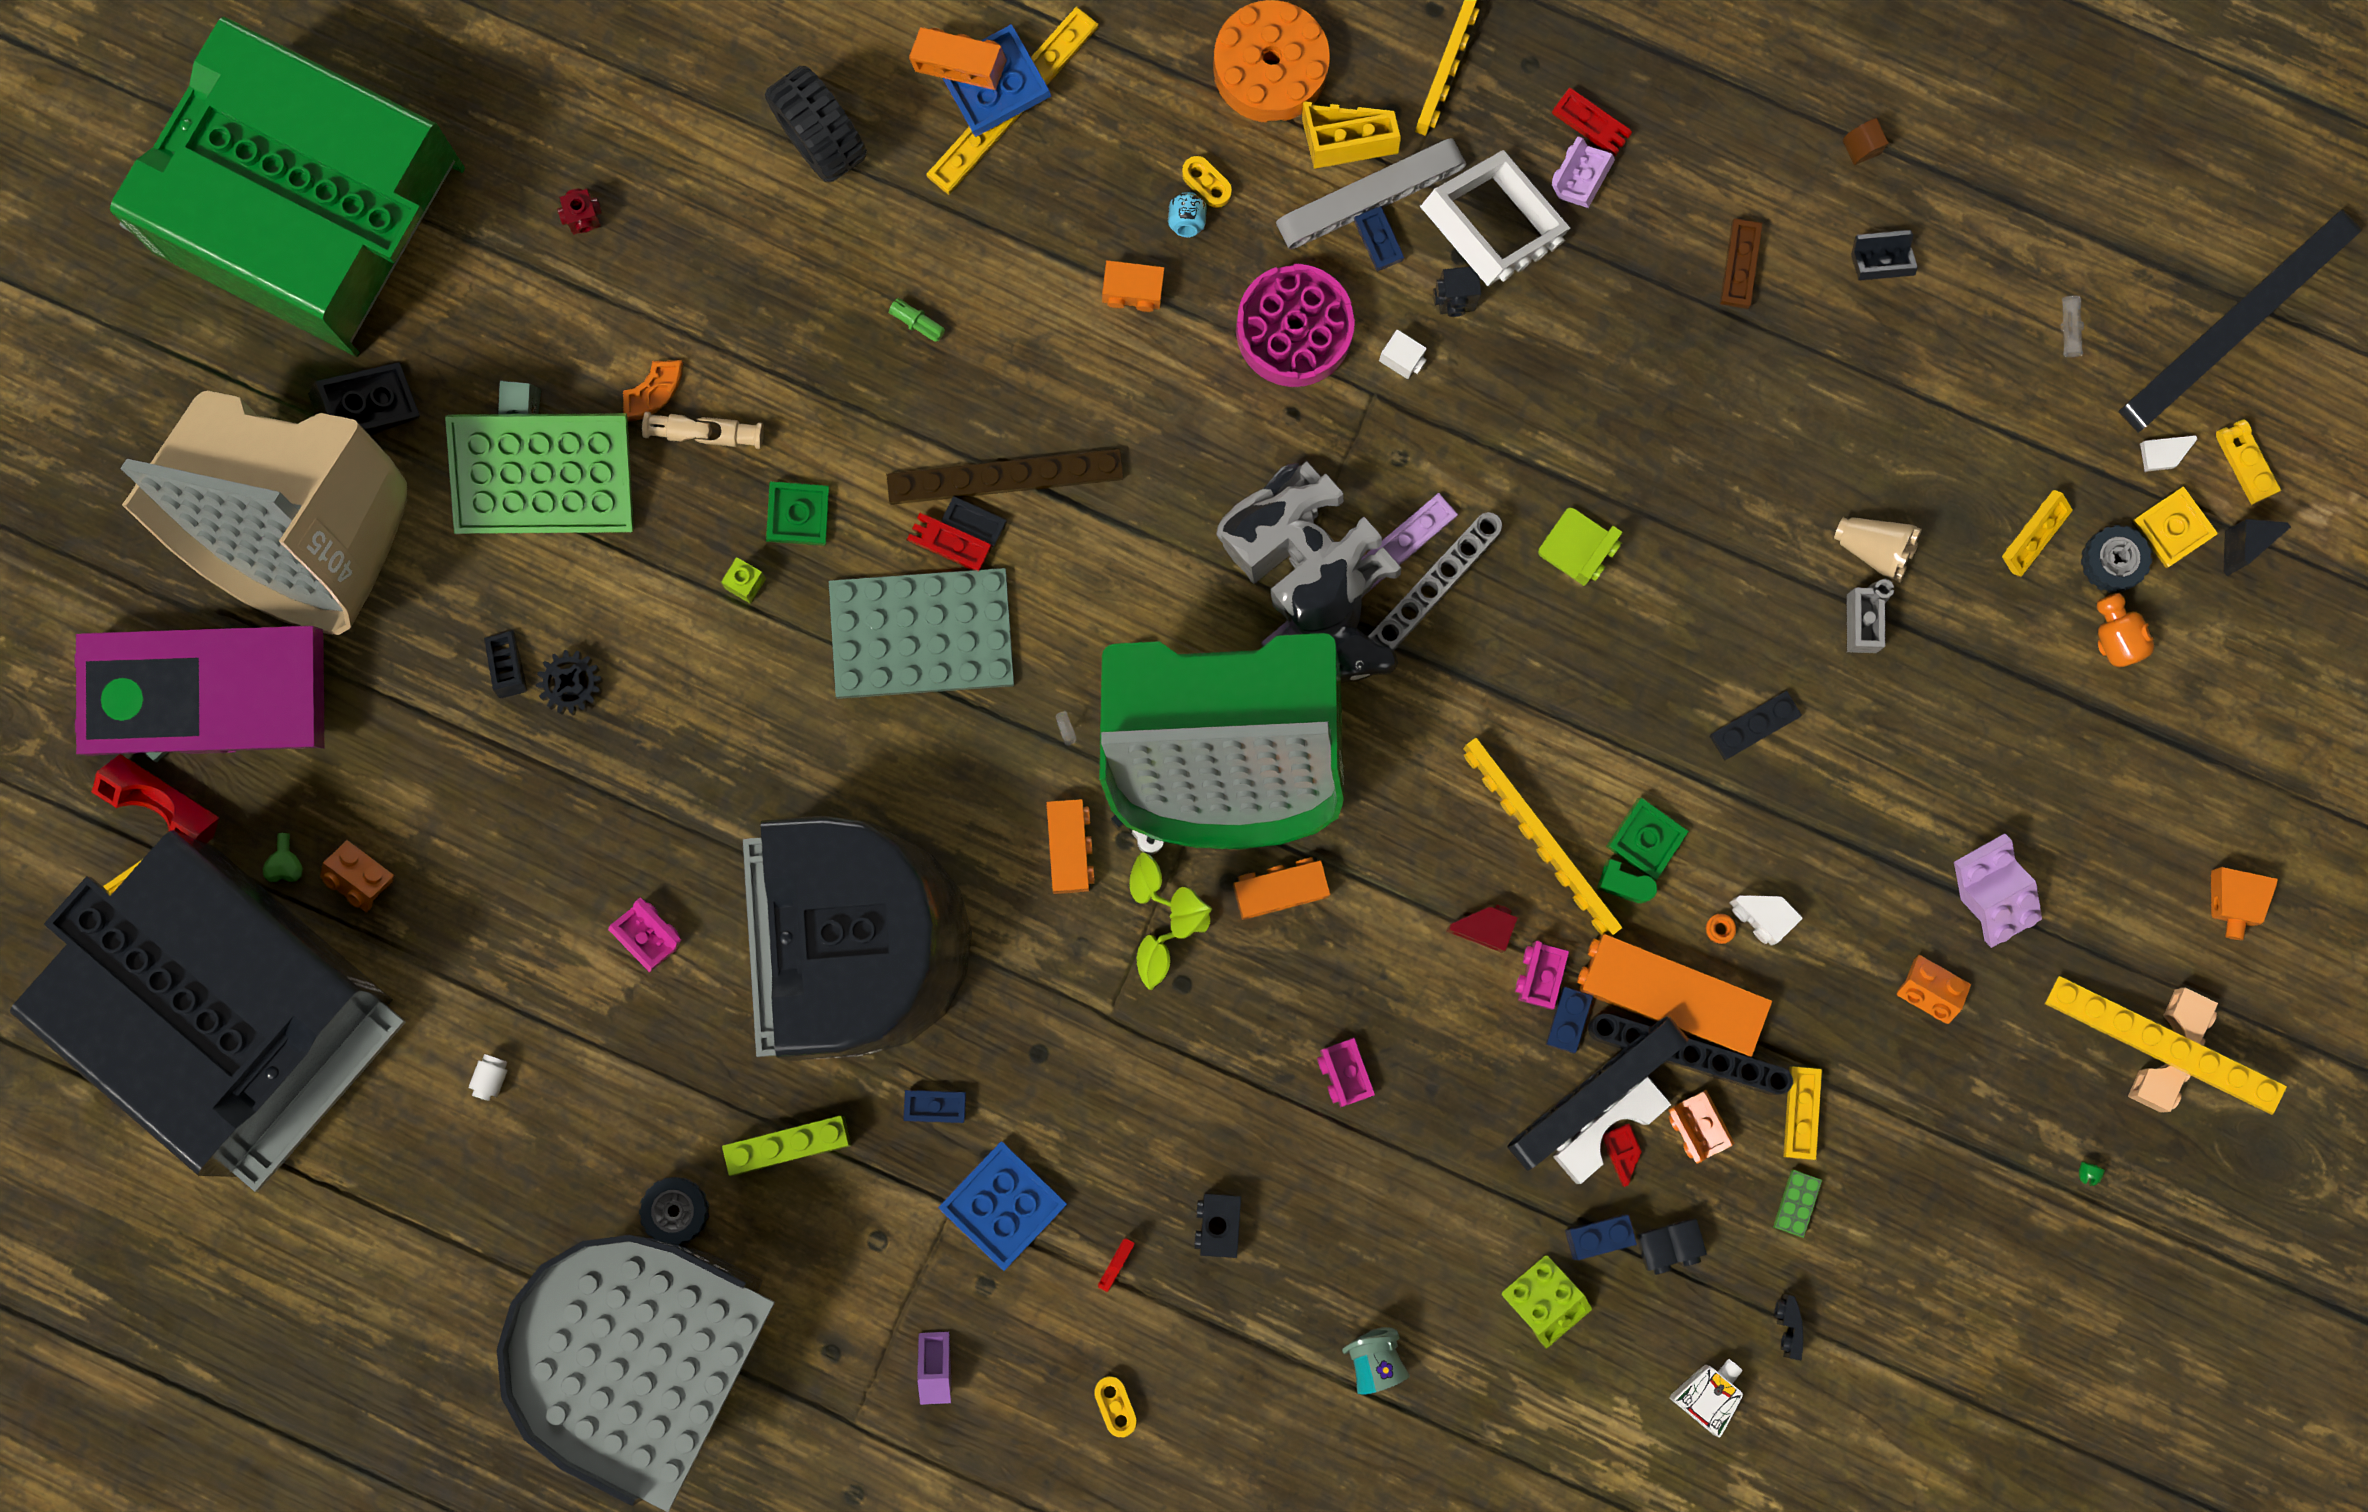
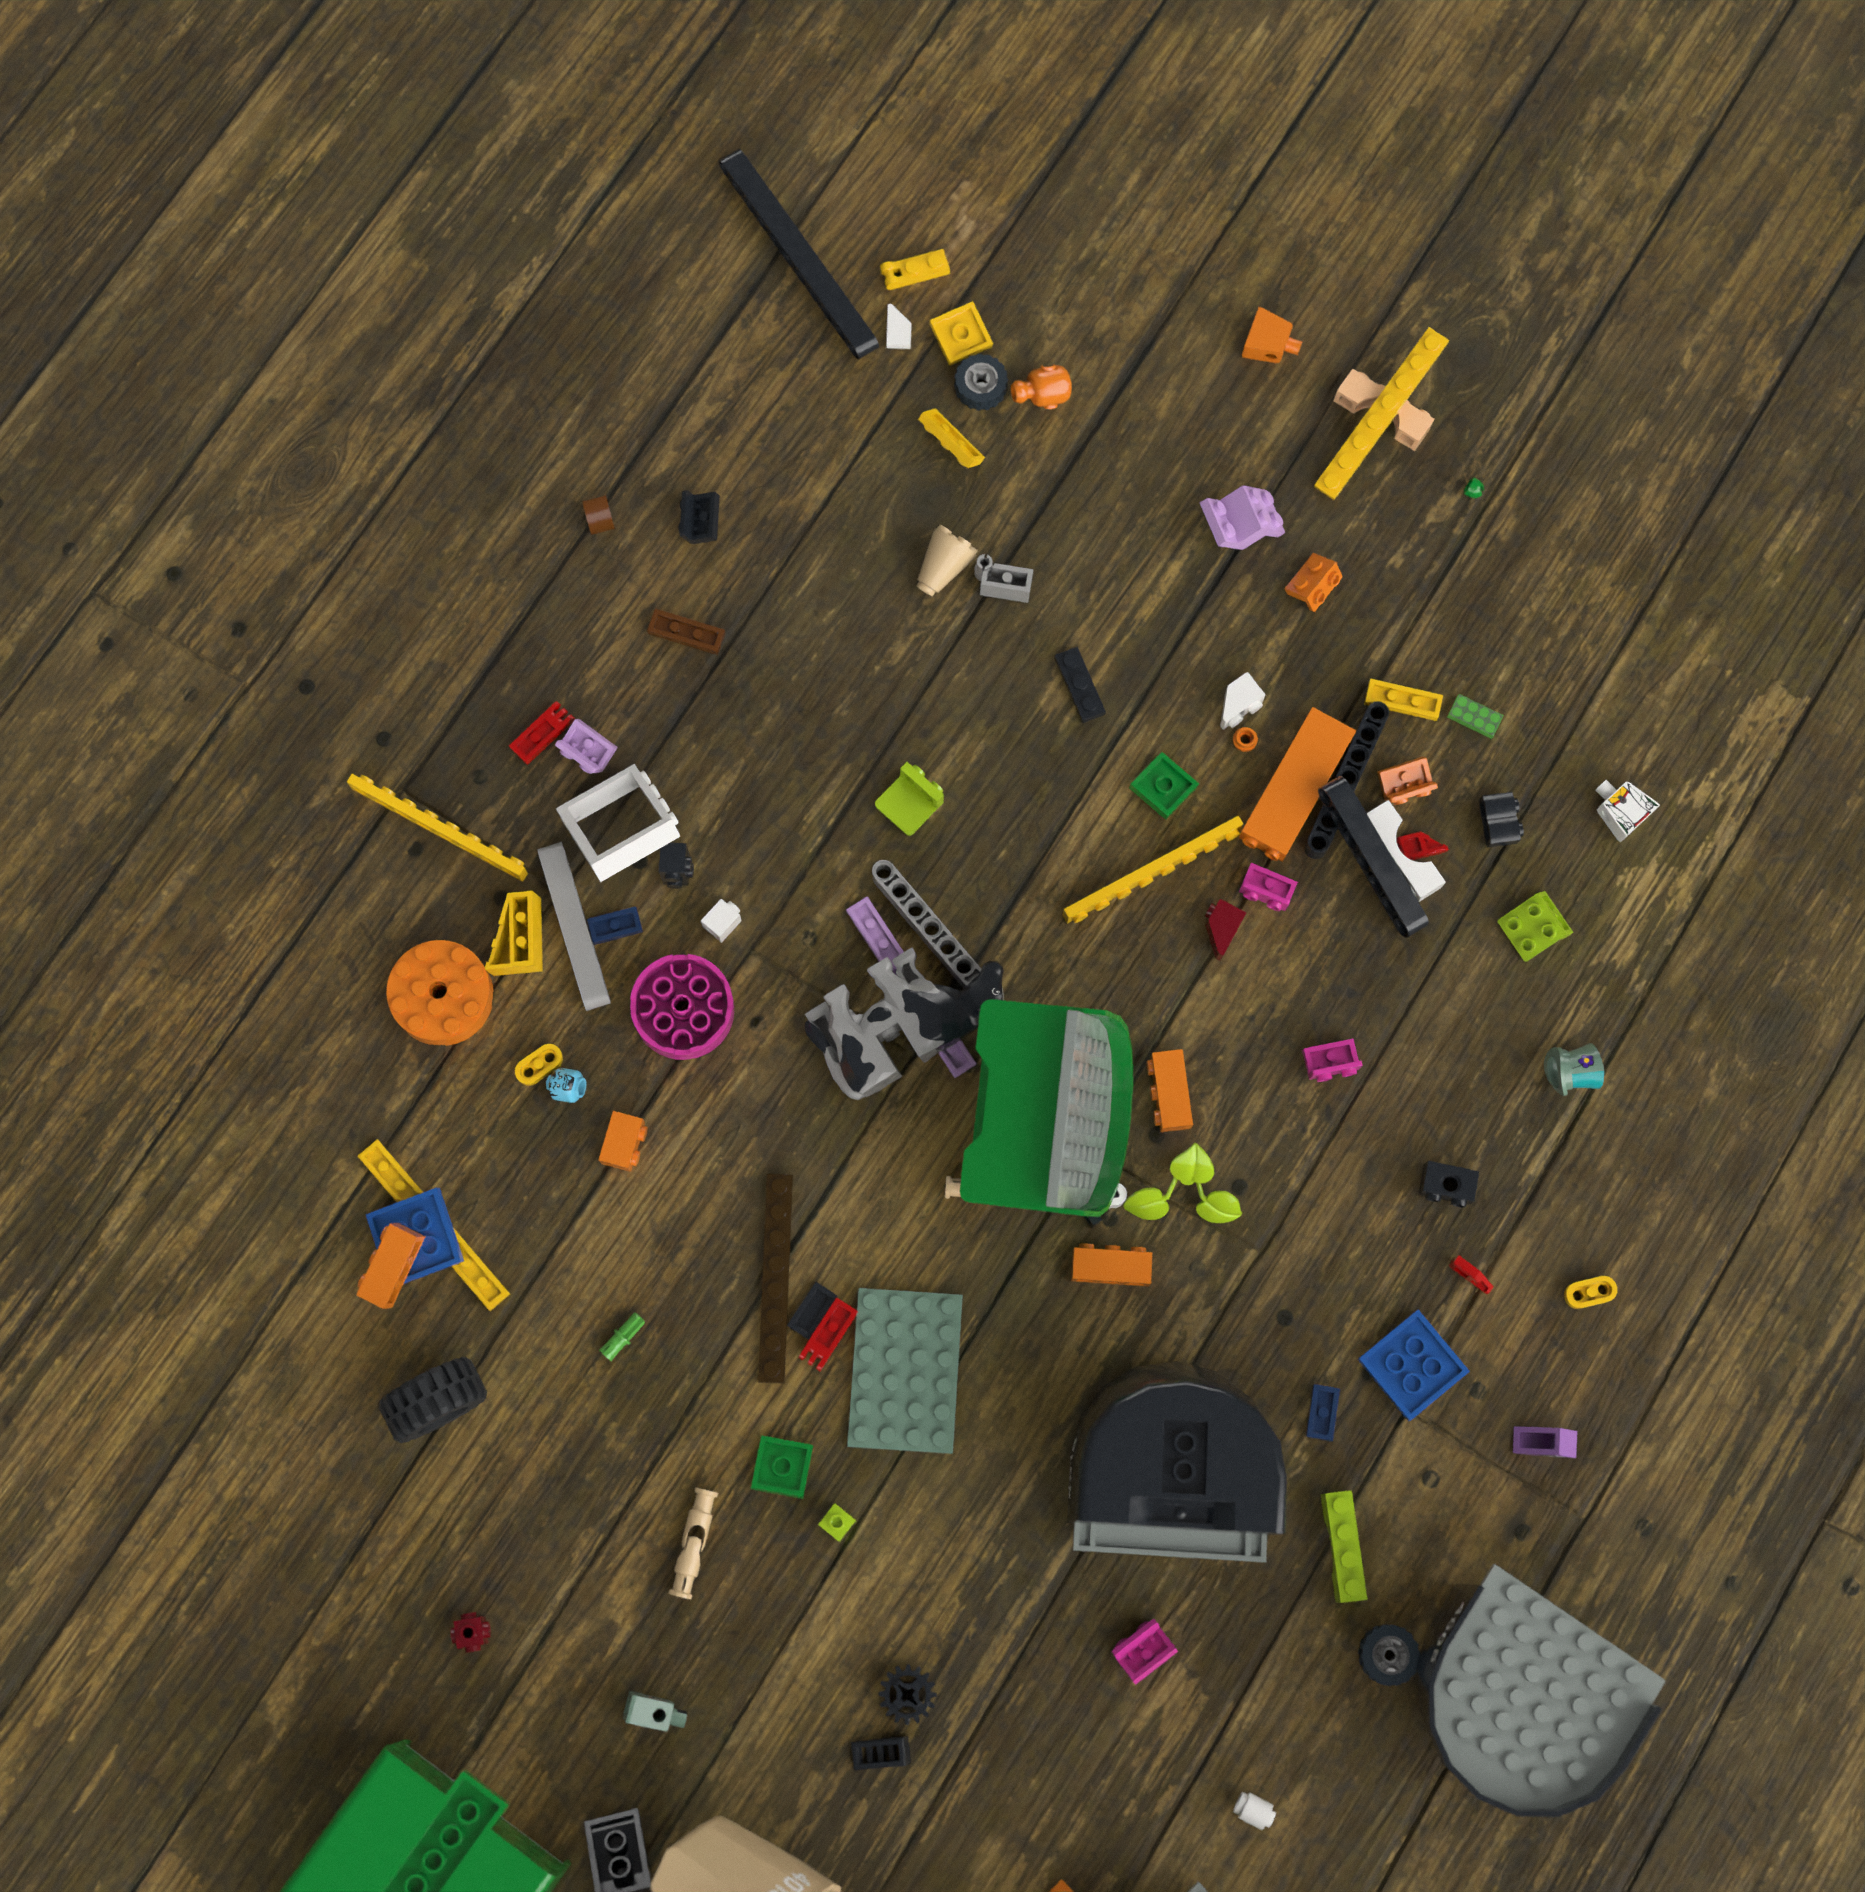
camera: 75 degrees left, 5 degrees down
bright green plate [445,413,634,534] -> none
orange tile [623,360,683,422] -> none
clear tile [1055,711,1077,746] -> none
dark blue plate [1545,987,1593,1054] -> none
dark blue brick [1565,1215,1637,1260] -> none
green leg [1597,859,1657,904] -> none
black slope [1774,1294,1803,1361] -> none
clear pin [2060,296,2084,357] -> none
black slope [2223,519,2291,576] -> none

